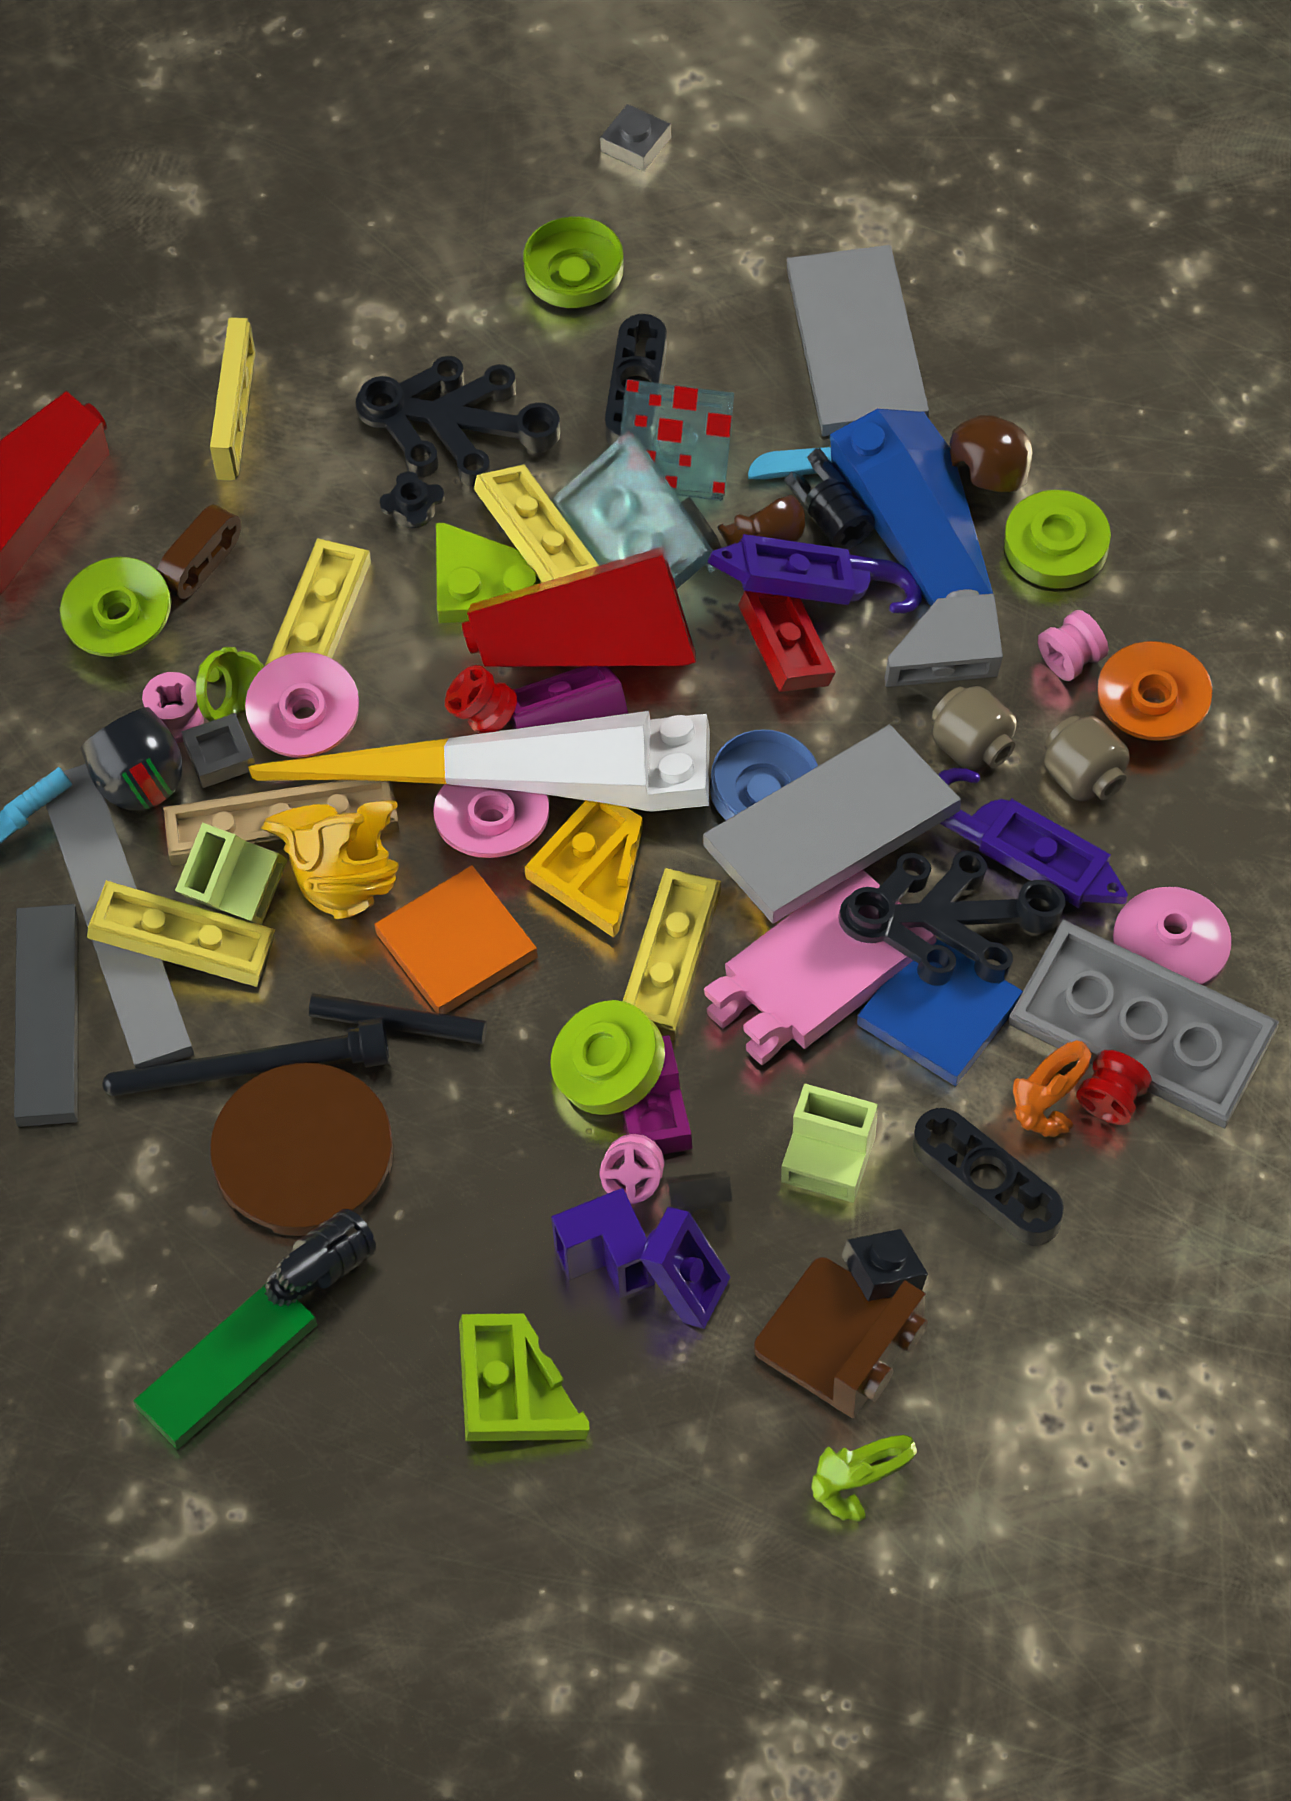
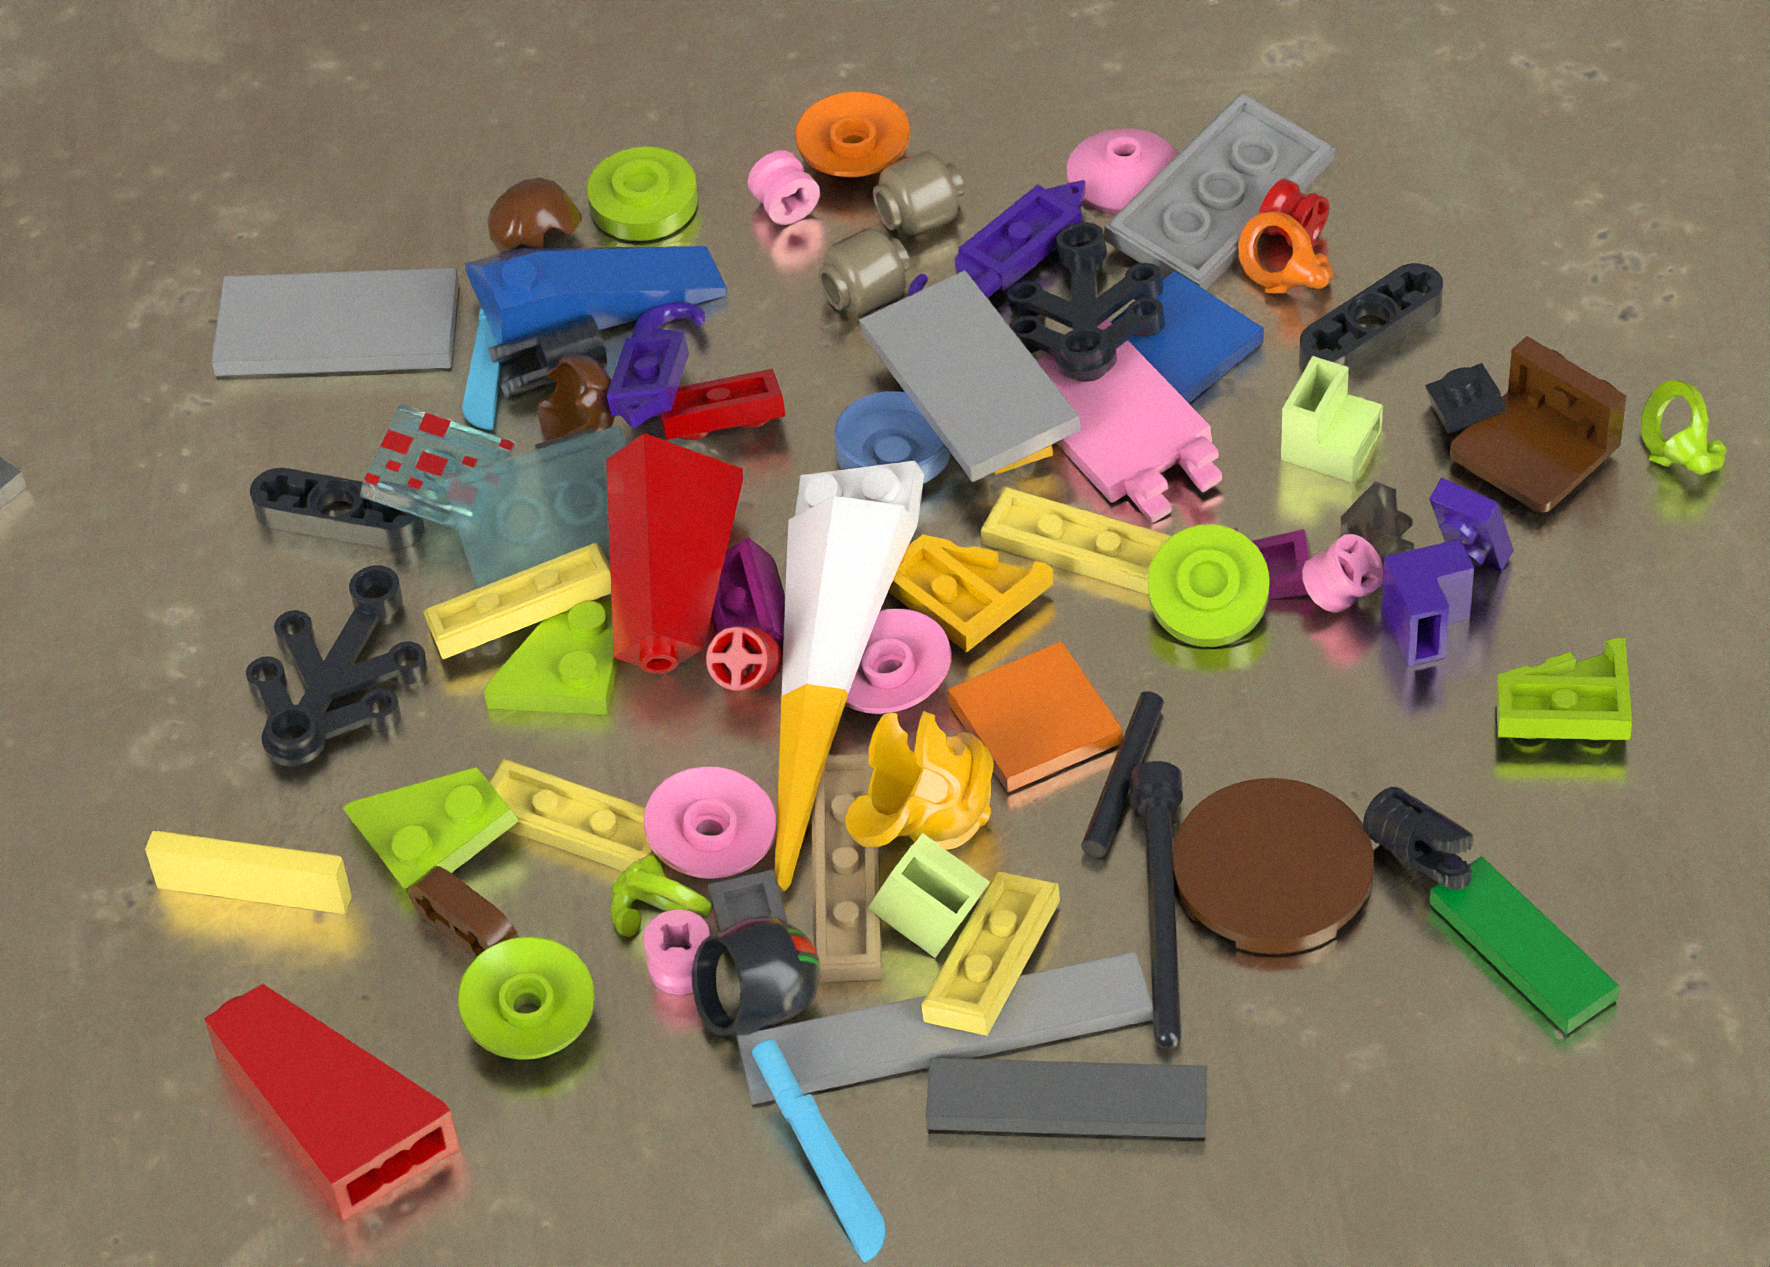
camera: 80 degrees left, 10 degrees down
black plate [379,471,445,528] -> none
lime piece [523,217,624,308] -> none
light grey slope [885,590,1003,687] -> none
none -> lime wing [342,767,519,893]

